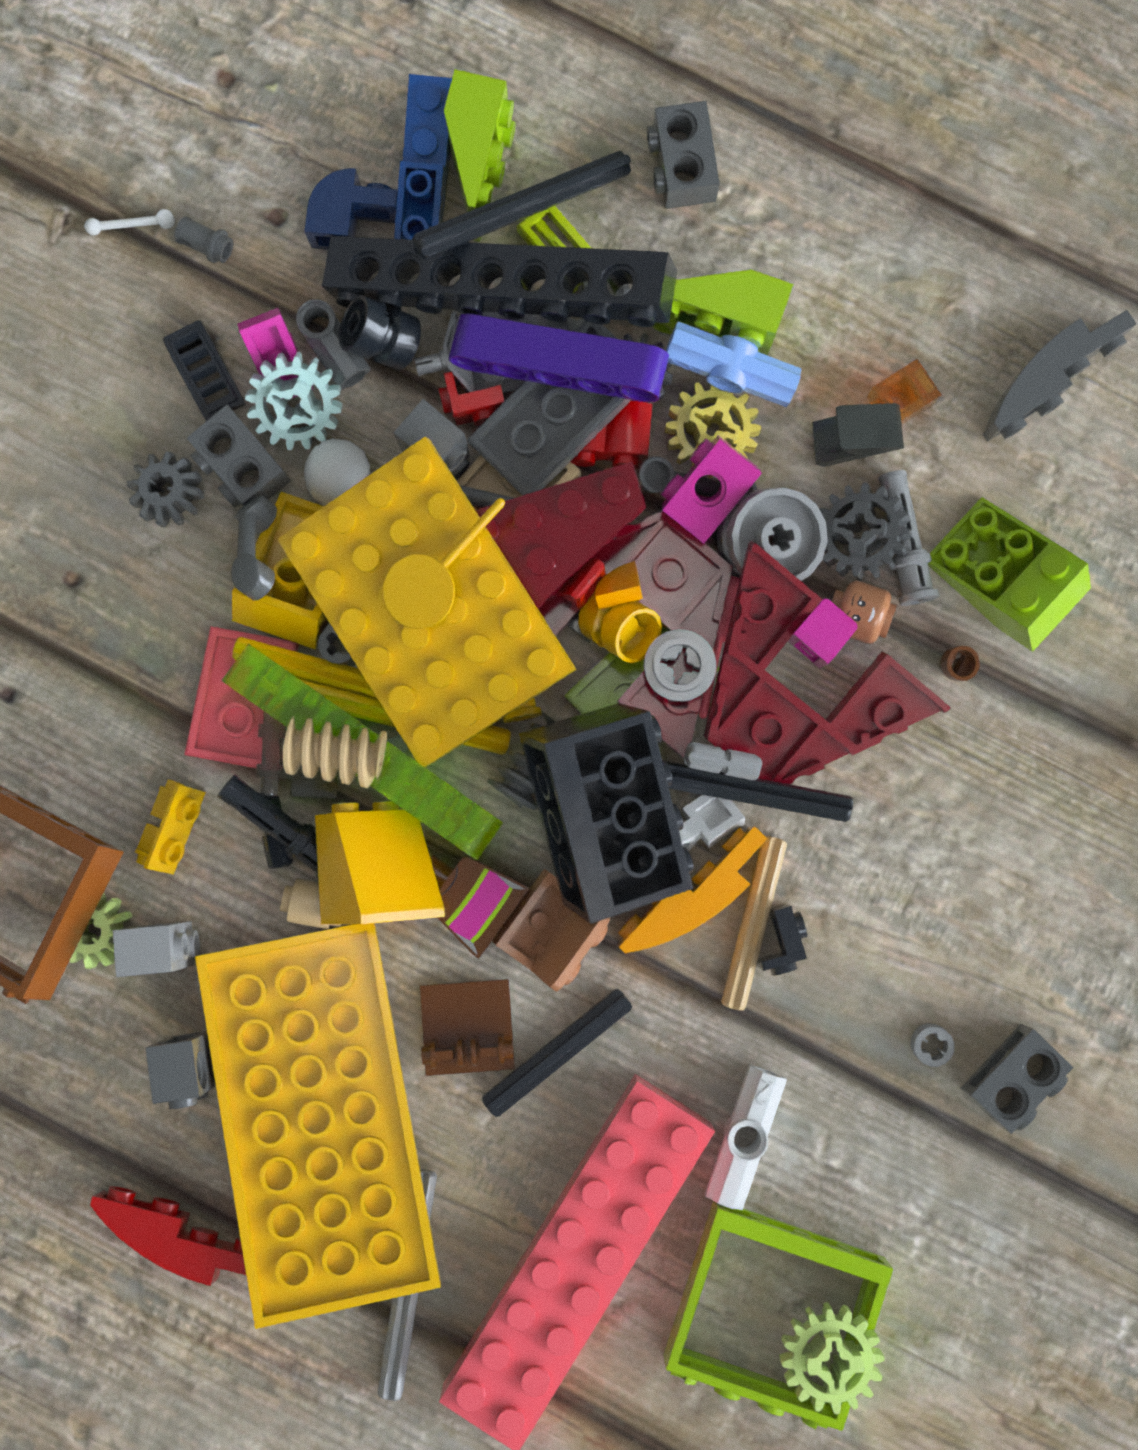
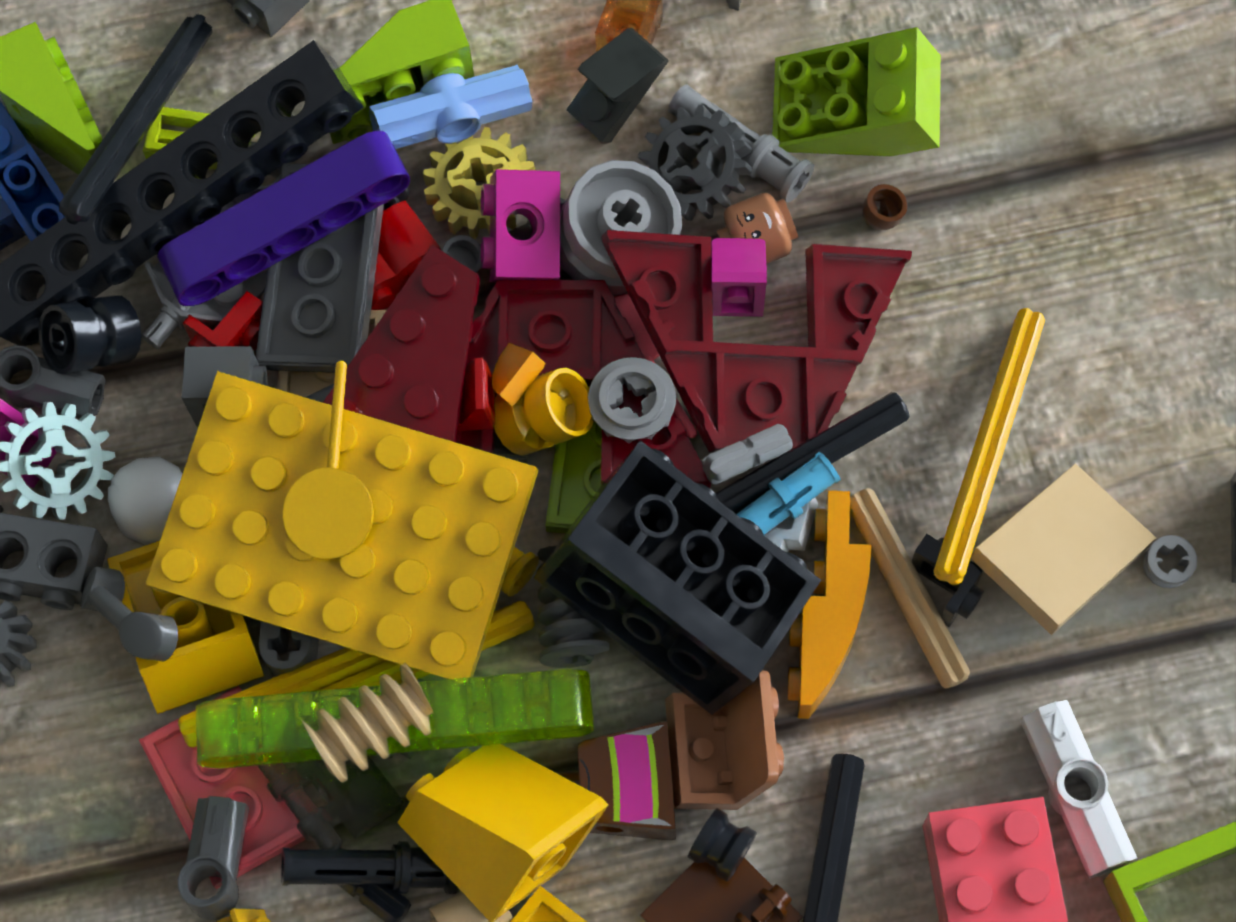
camera: 40 degrees left, 15 degrees down
none -> dark grey piece [178,796,249,920]
none -> black wheel [688,808,757,882]
none -> medium azure pin [737,452,841,535]
none -> yellow axle [933,308,1045,585]
none -> tan tile [970,463,1156,635]

